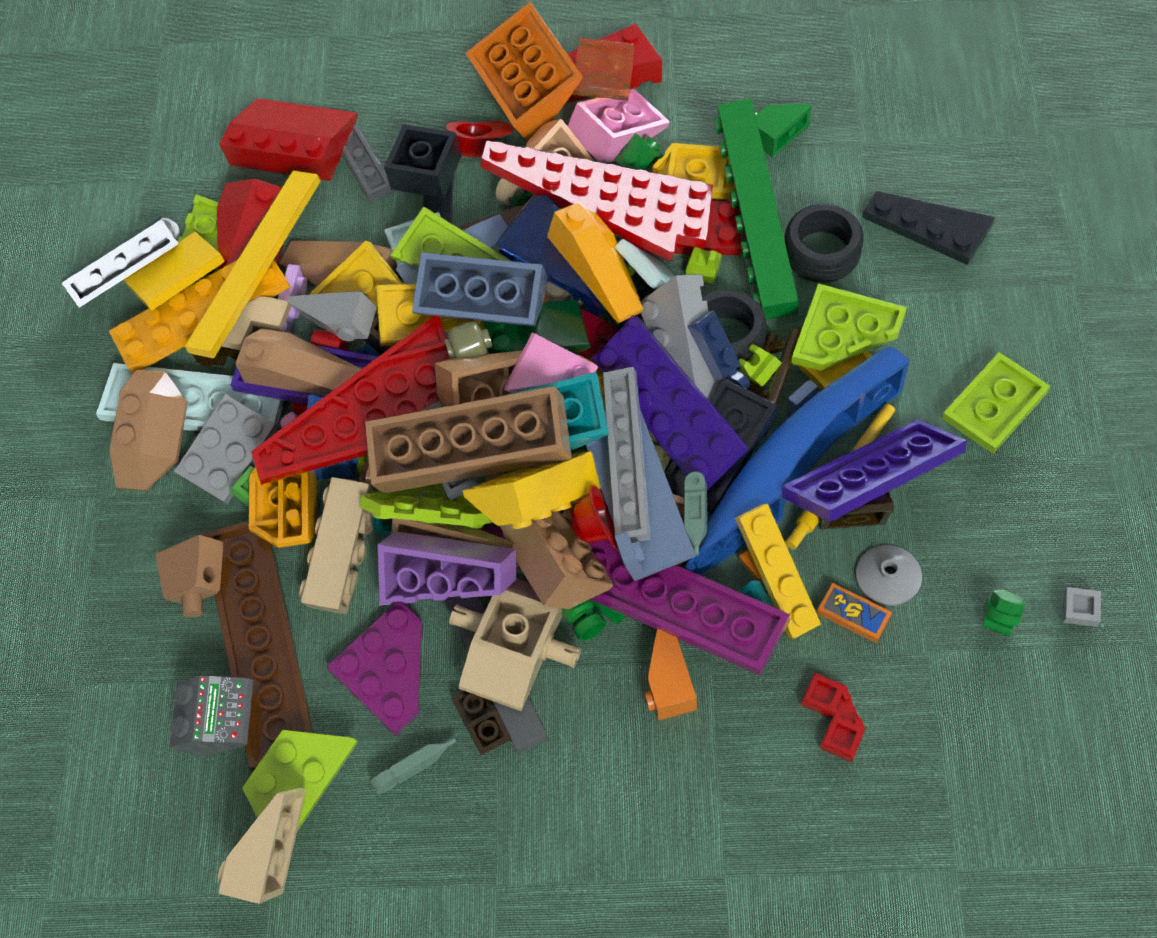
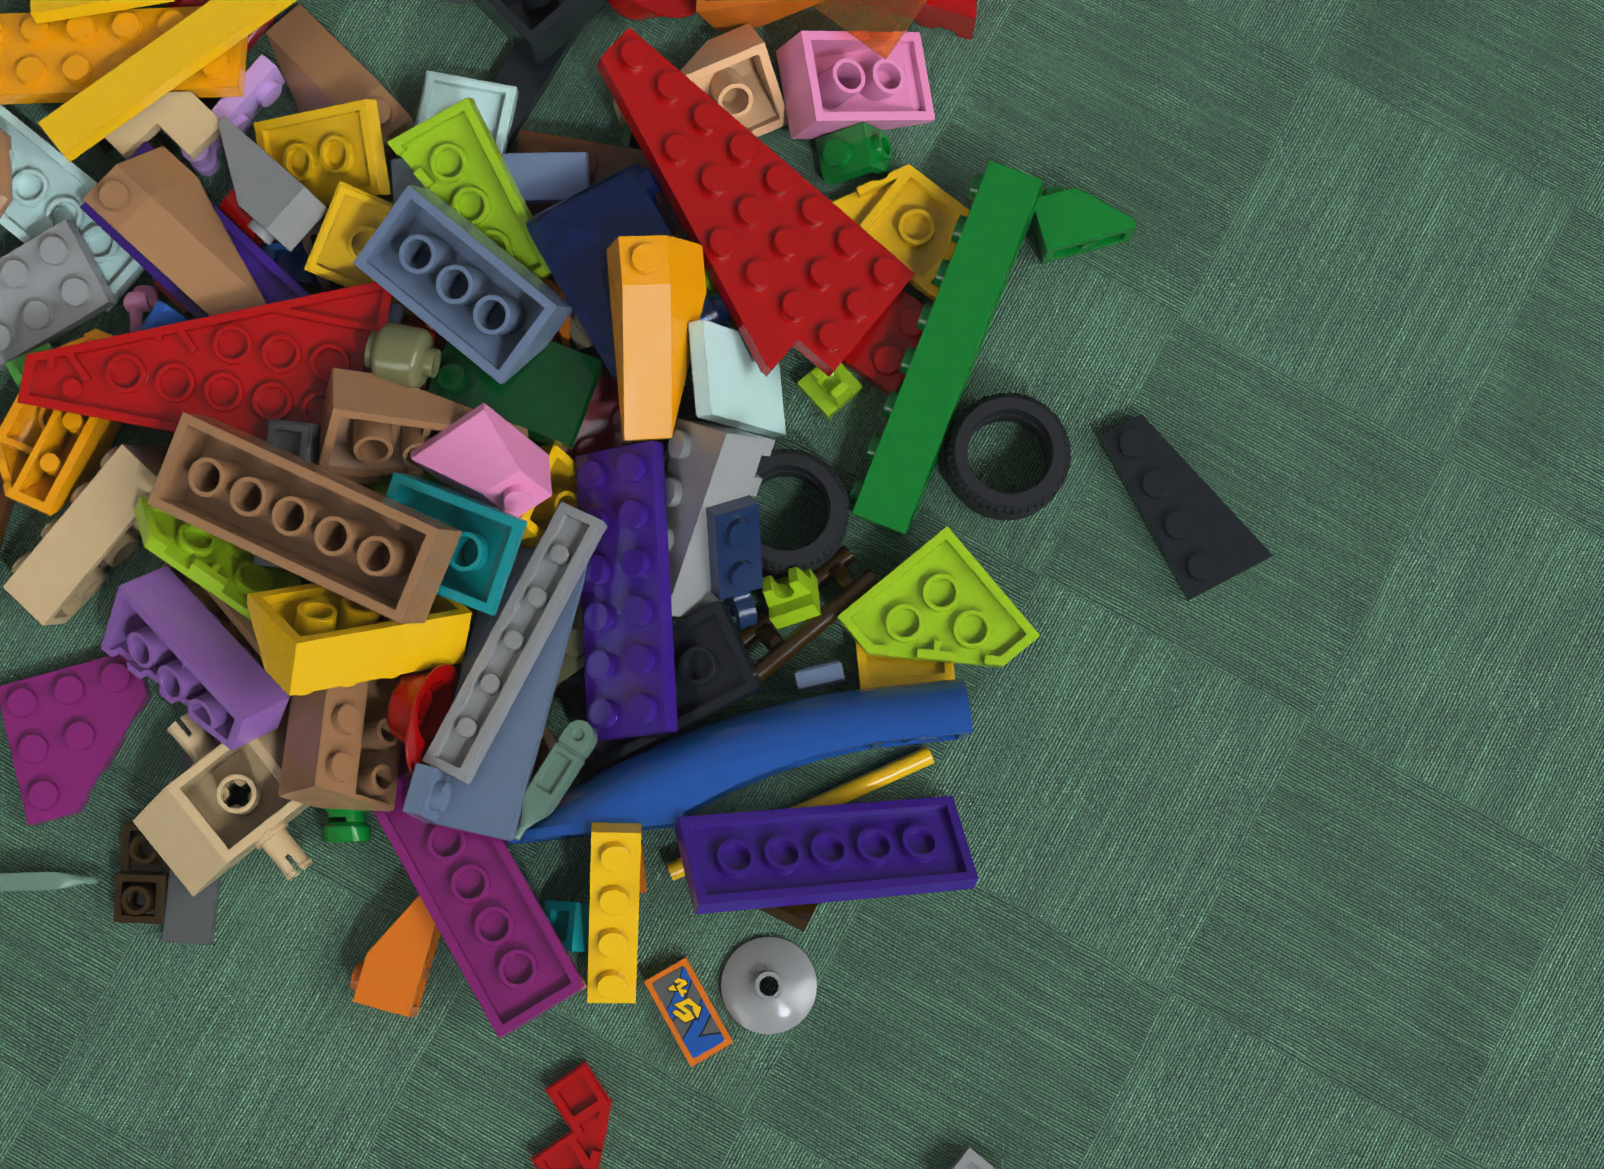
camera: 20 degrees right, 20 degrees up
lime plate [942,352,1051,454] -> none
green piece [982,589,1026,637] -> none

